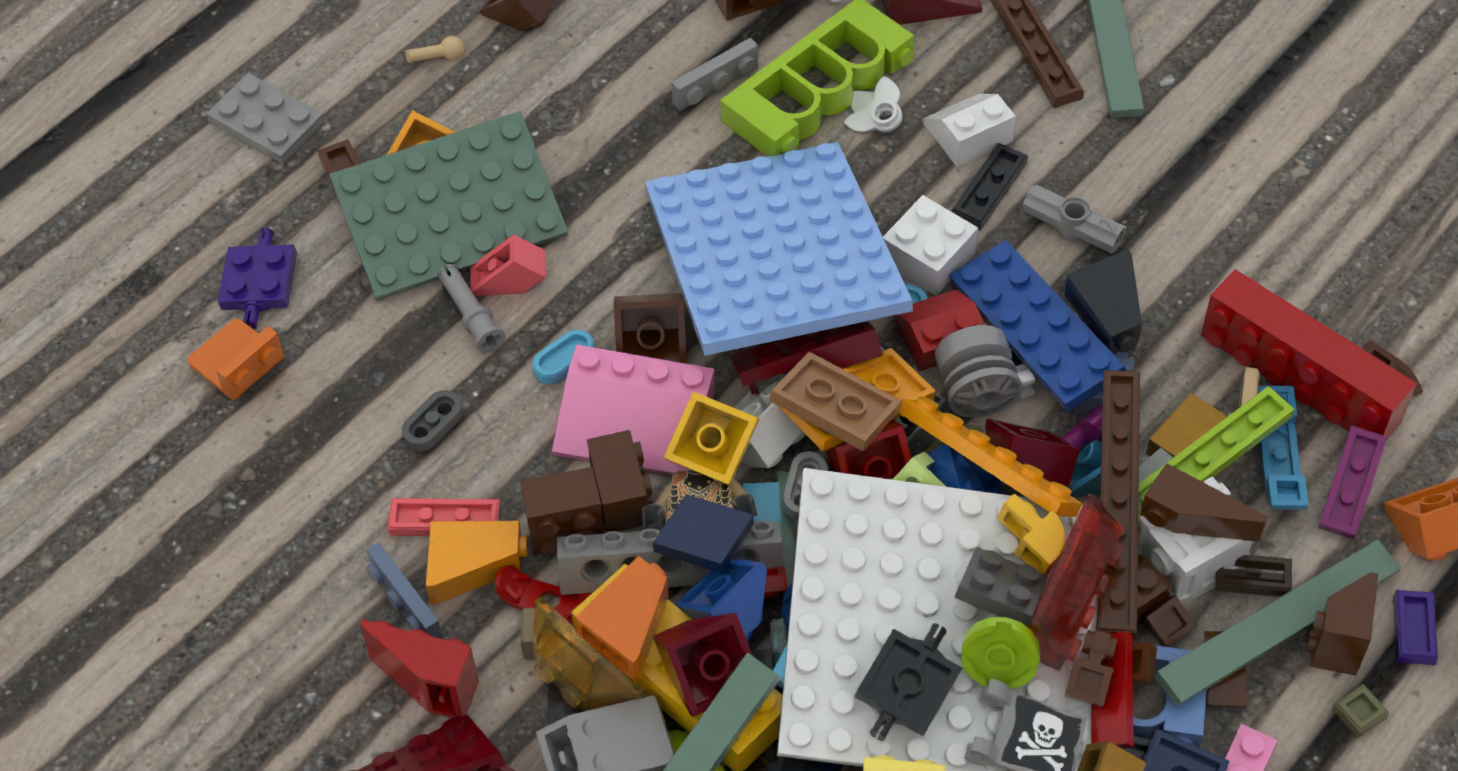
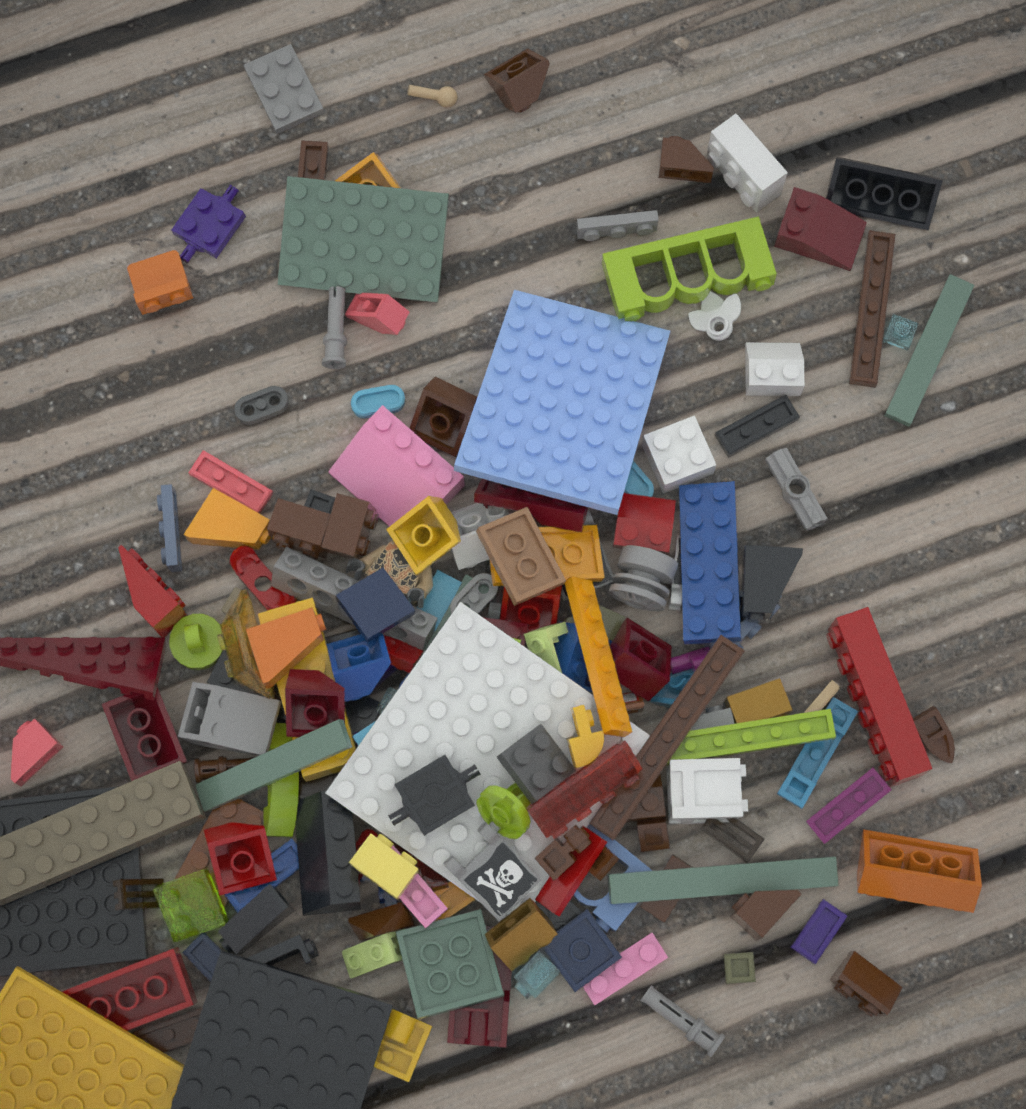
camera: 30 degrees right, 20 degrees up
reddish brown slope [1140,463,1269,542] -> none
none -> lime tile [169,614,226,670]
none -> clear light blue plate [883,314,919,351]

